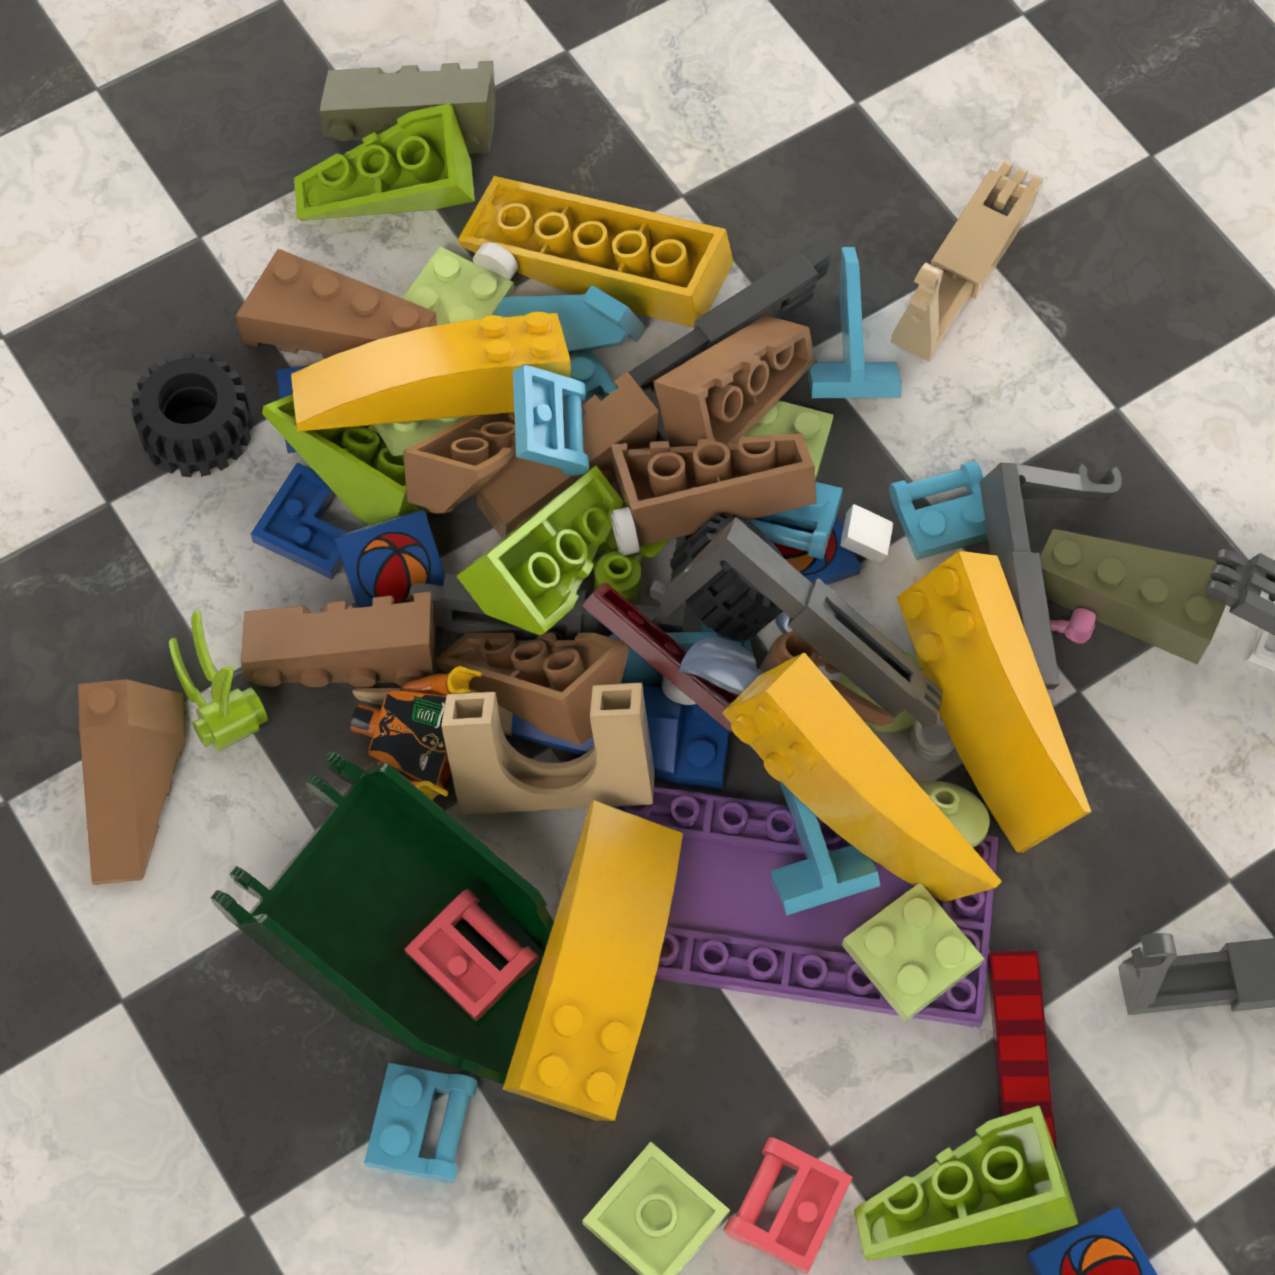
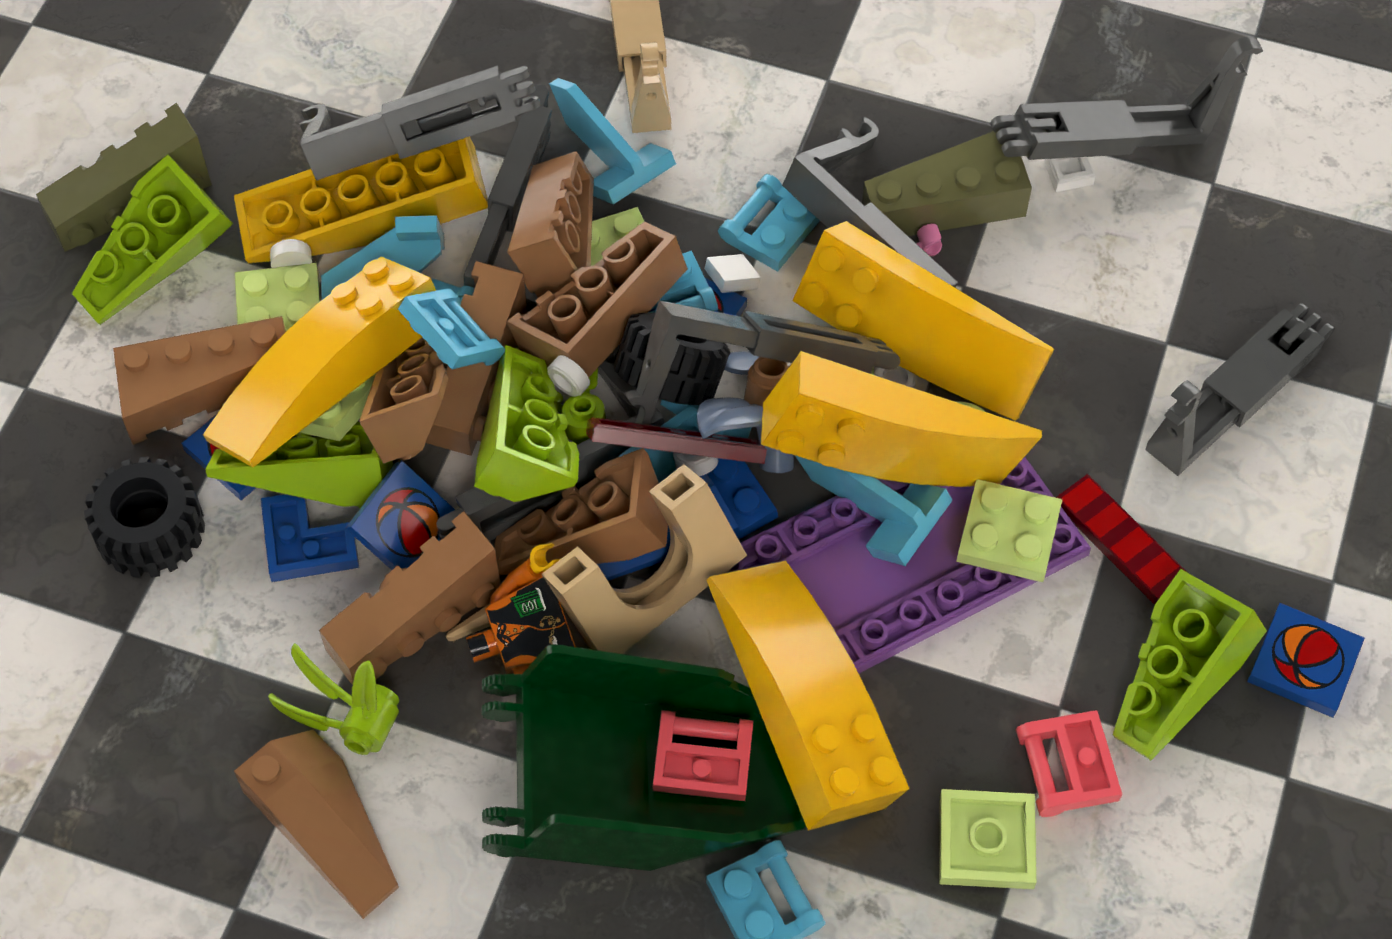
camera: 35 degrees left, 5 degrees down
none -> dark grey hinge [299,65,541,180]

